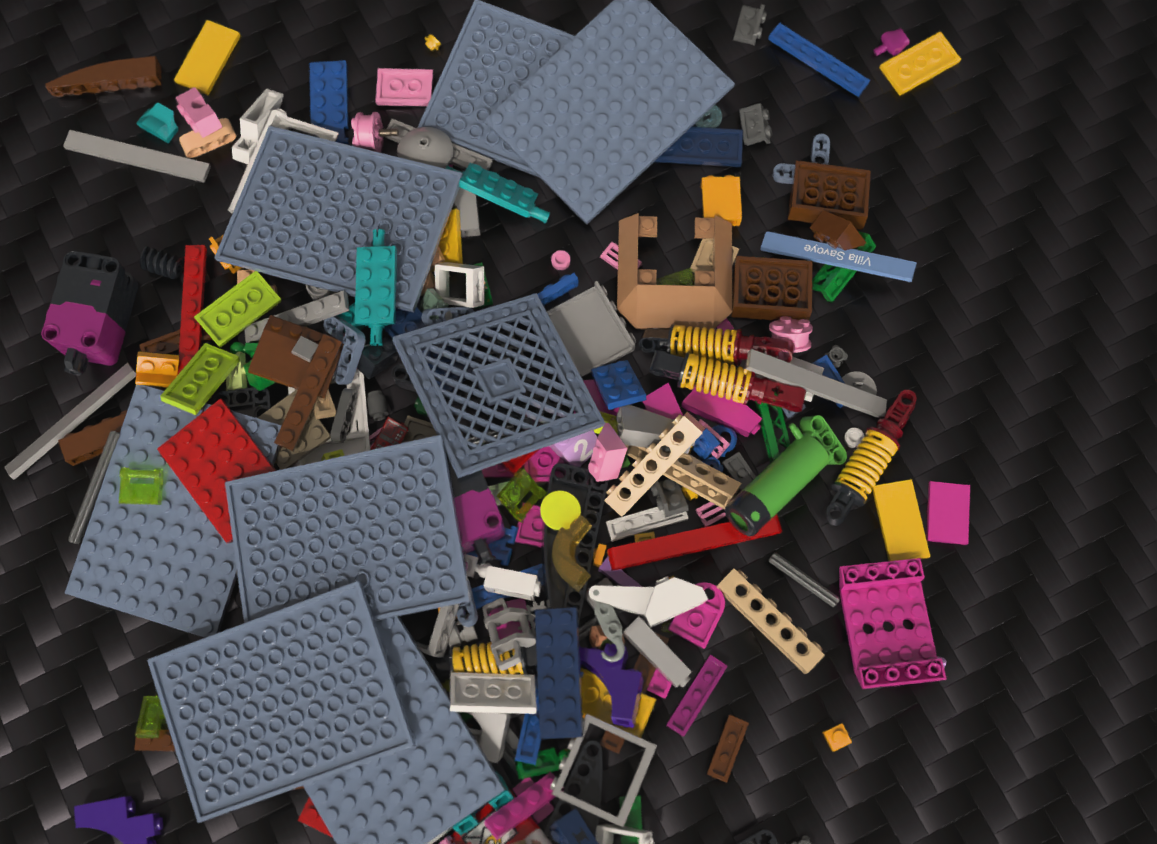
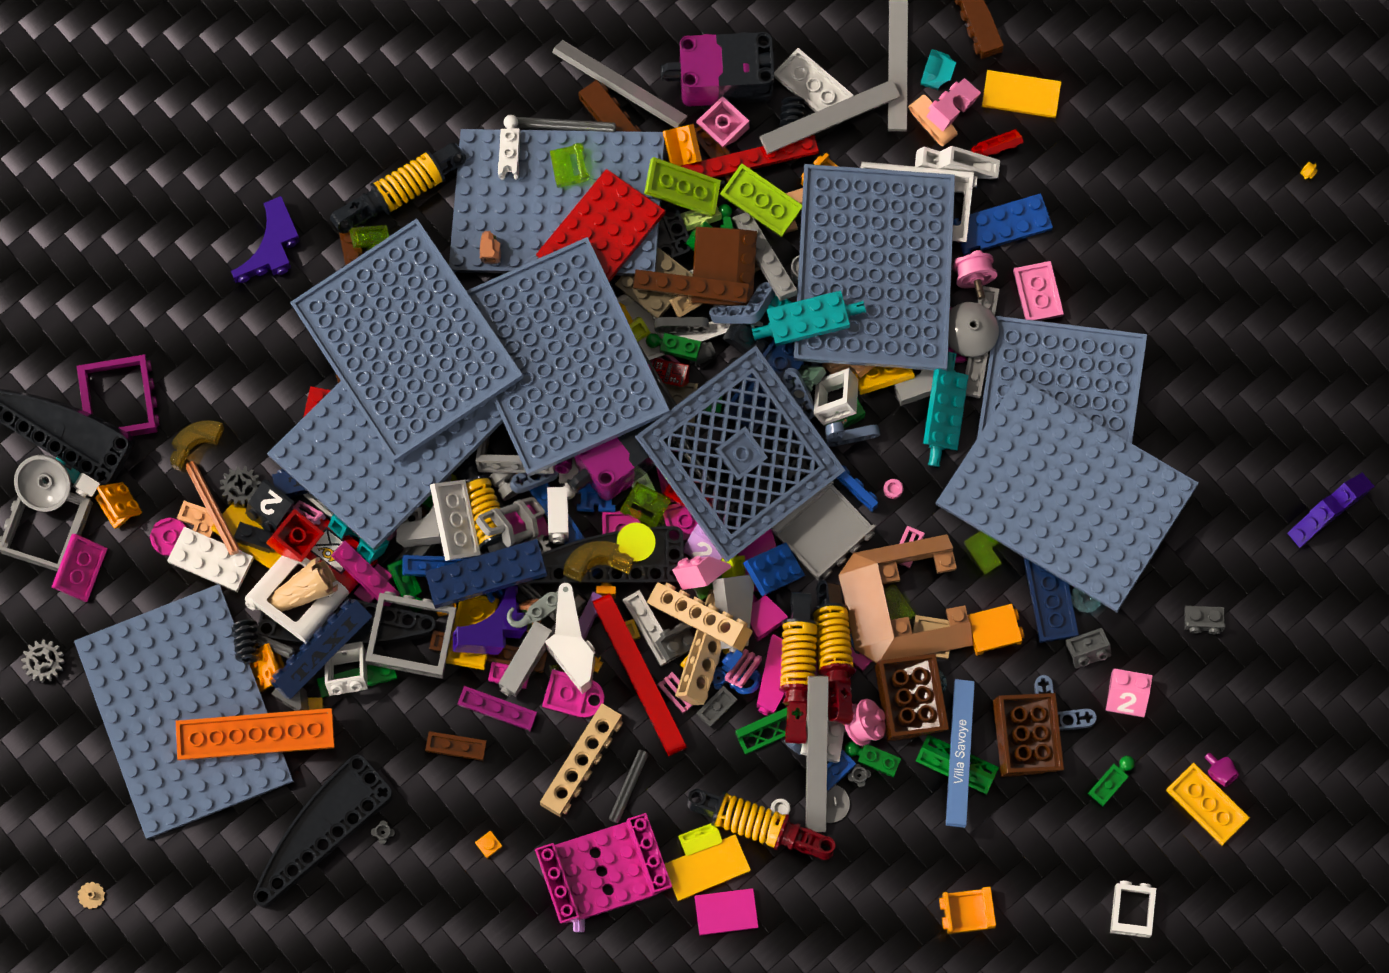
camera: 75 degrees right, 0 degrees up
light grey slope [292,336,318,362] -> none
yellow plate [425,34,441,51] -> none
bright green piece [725,416,847,537] -> none
blue plate [768,23,870,97] -> none
reddish brown slope [810,210,866,251] -> none
none -> piece [330,143,466,234]
none -> nougat rock [480,231,501,264]
none -> white plate [498,115,520,180]
none -> green plate [645,333,702,361]
none -> neon yellow slope [678,823,722,856]
none -> bright pink slope [696,96,749,147]
none -> light grey tile [759,80,900,154]
none -> white plate [774,48,854,112]
none -> sand blue beam [824,422,880,447]
none -> green plate [844,741,901,777]
none -> light orange panel [939,887,996,934]
none -> clear neon green plate [964,531,1001,574]
none -> red hinge [971,129,1023,156]
none -> green plate [1088,756,1135,806]
none -> bright pink slope [1106,669,1152,717]
none -> white window [1110,881,1156,938]

